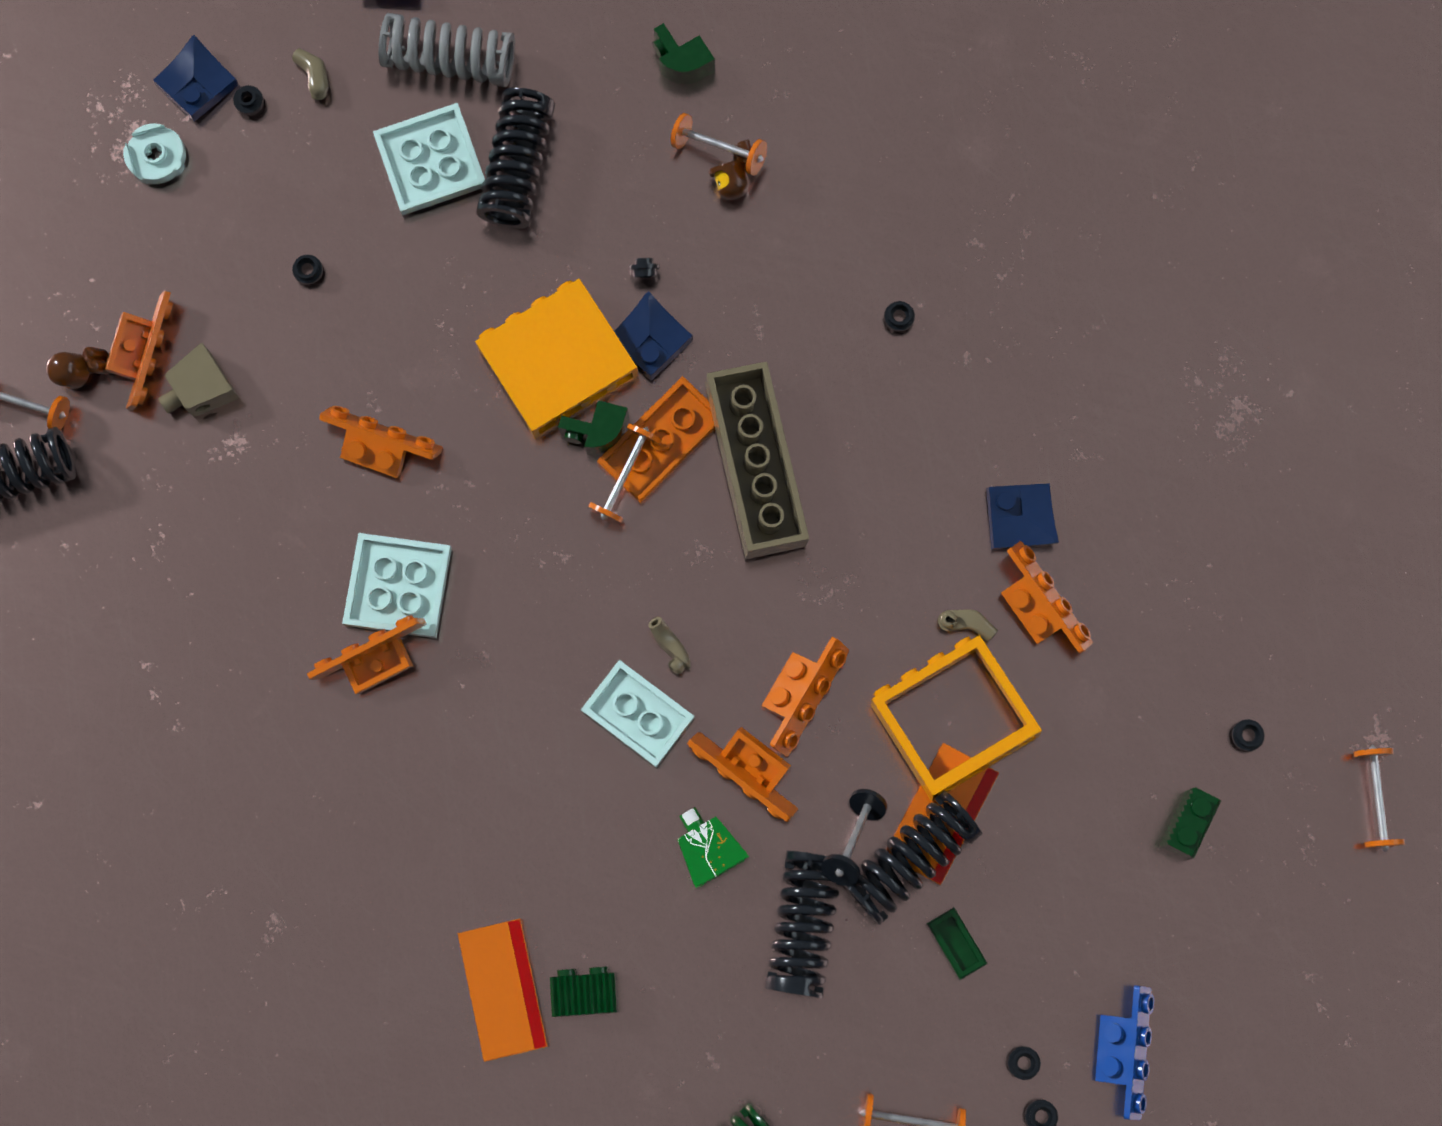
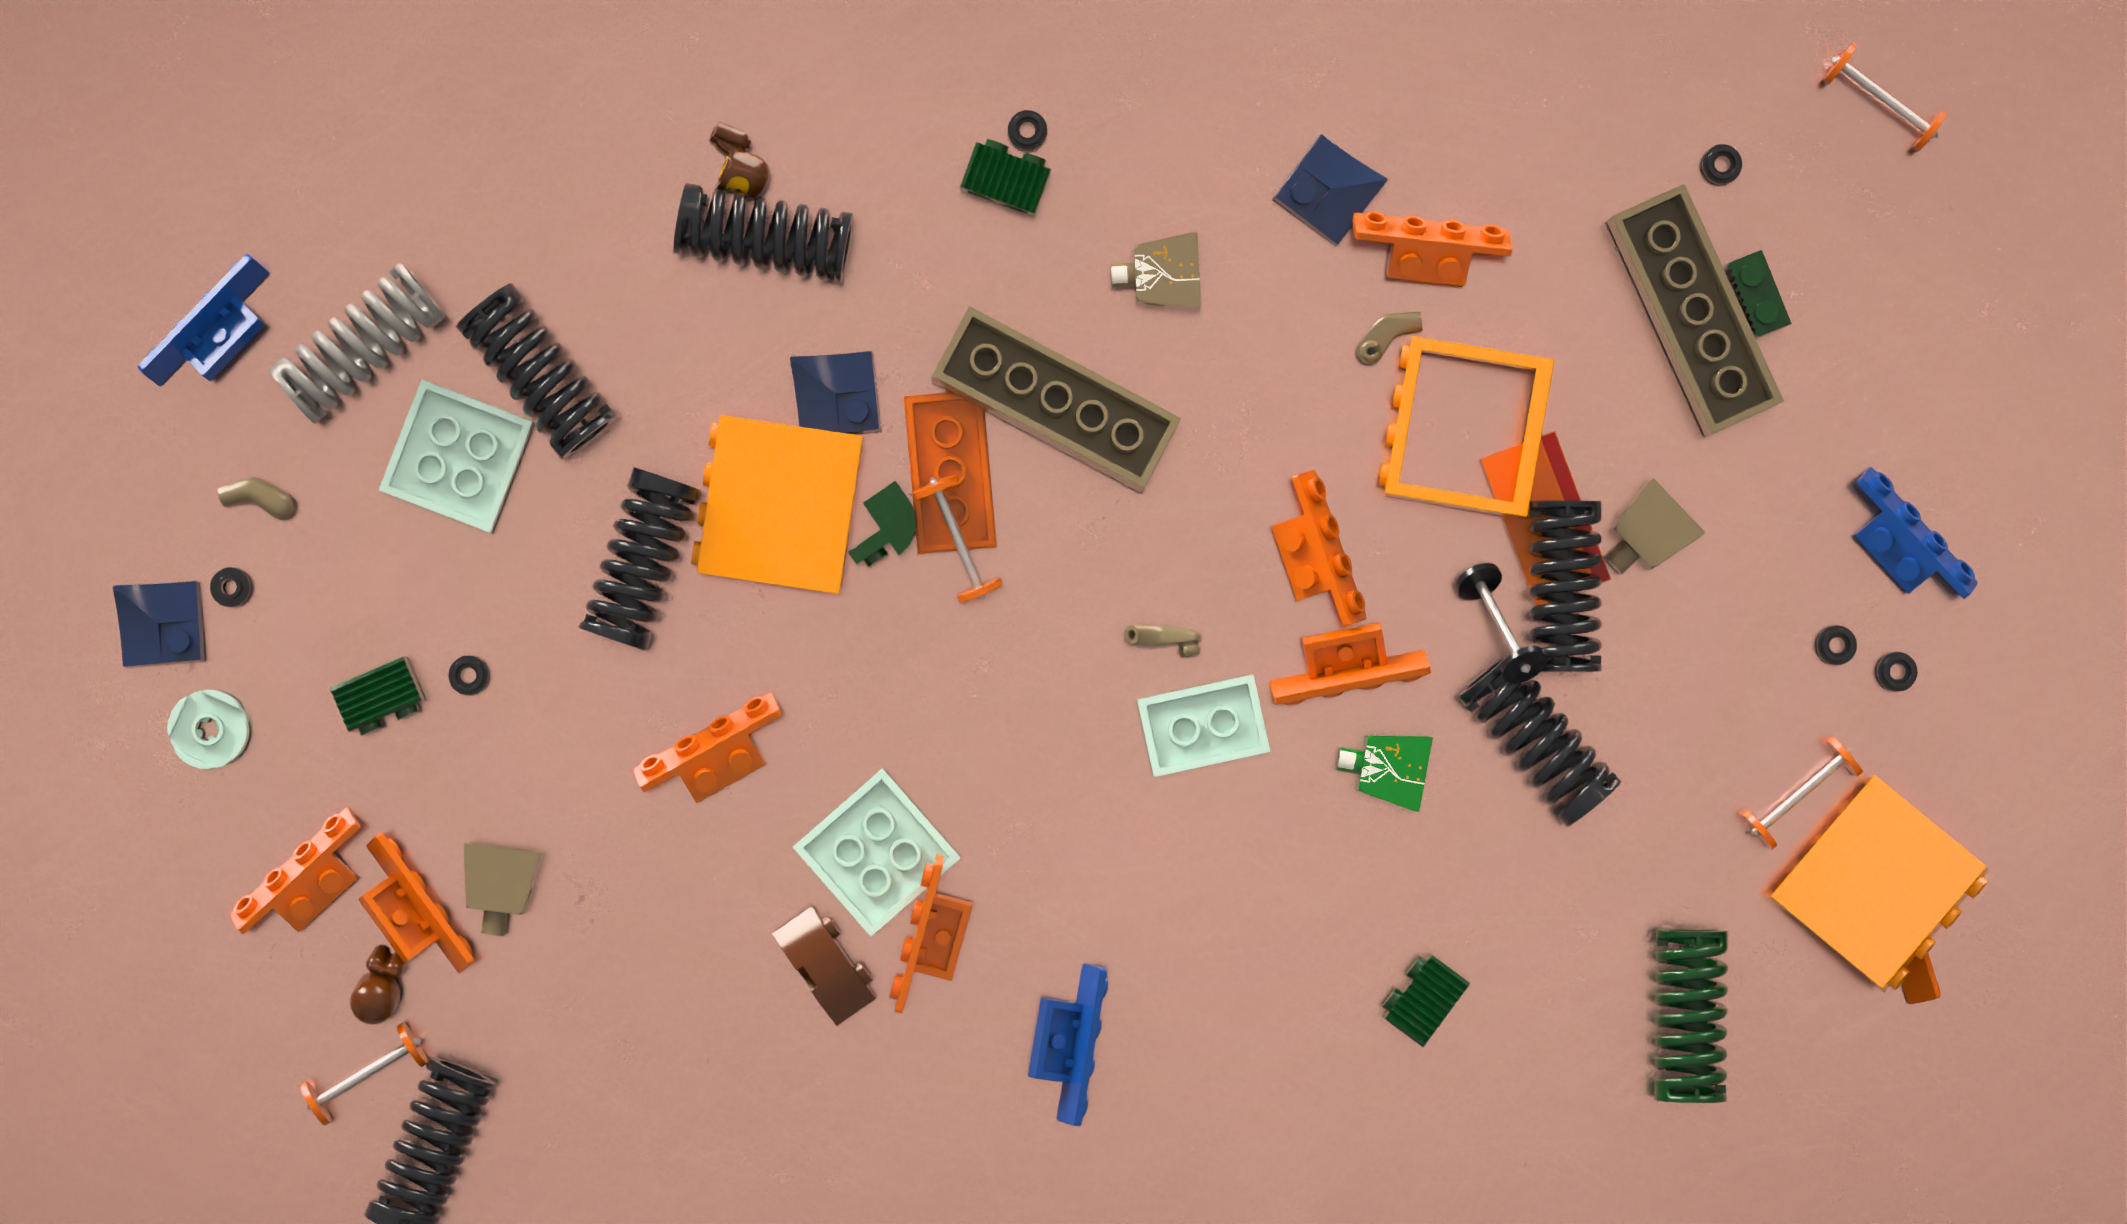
camera: 60 degrees left, 10 degrees up
orange tile [457,918,548,1062] -> none
black plate [629,258,660,278] -> none
dark green brick [652,23,715,84] -> none
orange axle [671,113,767,176] -> none
dark green tile [926,907,988,980] -> none
none -> orange bracket [230,808,360,934]
none -> dark green brick [330,656,426,736]
none -> black piece [578,467,701,651]
none -> black piece [673,183,853,284]
none -> reddish brown brick [772,906,876,1026]
none -> dark green brick [960,139,1051,217]
none -> blue bracket [1028,964,1108,1126]
none -> dark tan torso [1111,232,1201,311]
none -> dark tan torso [1605,478,1705,575]
none -> dark tan brick [1607,184,1784,437]

